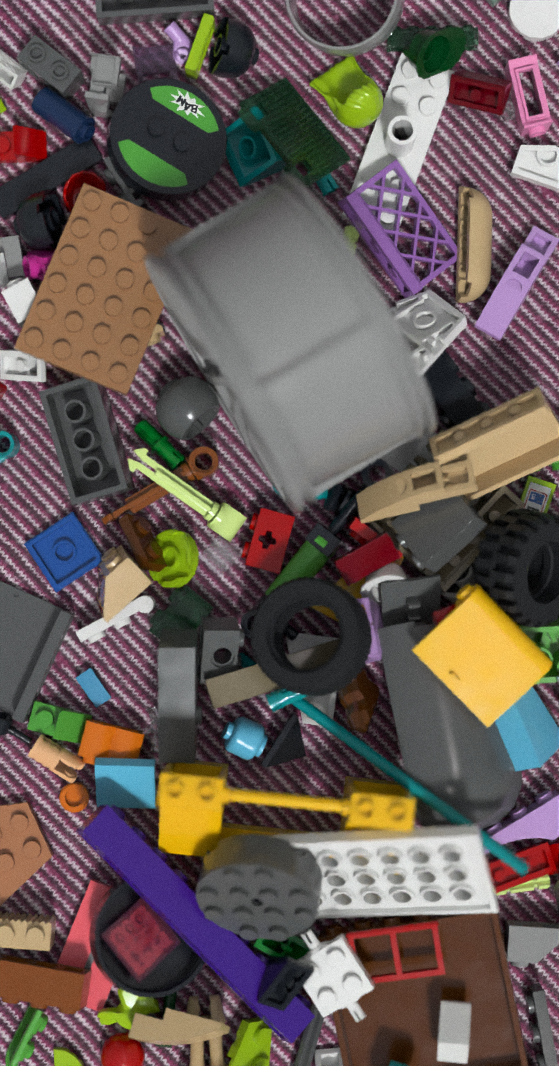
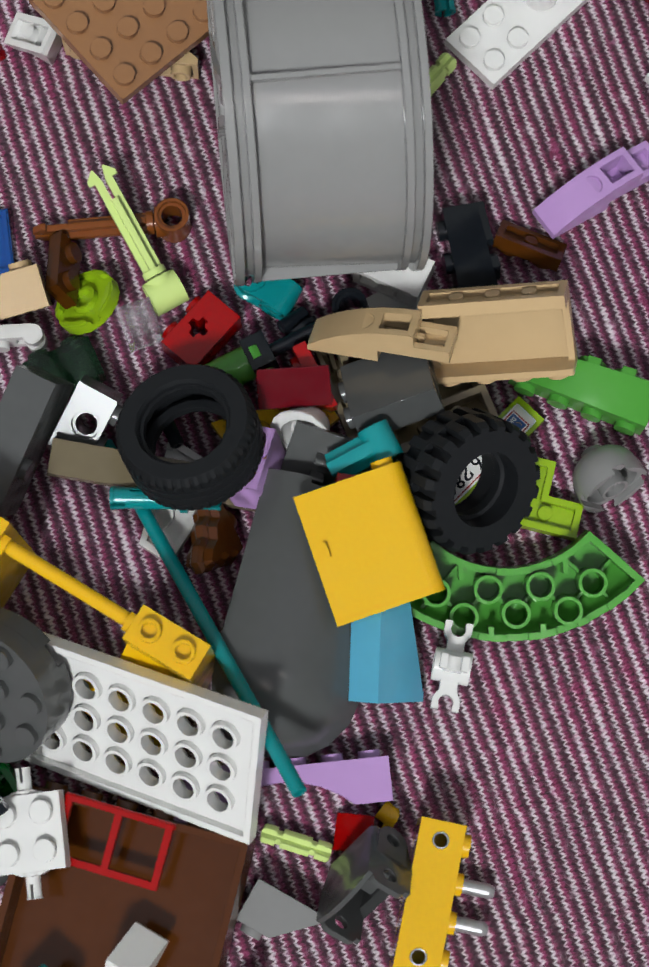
camera: 25 degrees right, 10 degrees down
dark grey brick [39,378,135,506] -> none
green axle [134,420,186,471] -> none
dark grey wheel [156,376,220,440] -> none
medium azure head [221,717,268,760] -> none
black slope [261,713,306,768] -> none
medium lavender fence [338,159,457,298] -> none
white wing [390,290,467,375] -> none
tan brick [456,186,493,303] -> none
red plate [488,841,557,893] -> none
none -> teal piece [324,419,403,477]
none -> reddish brown plate [493,220,567,272]

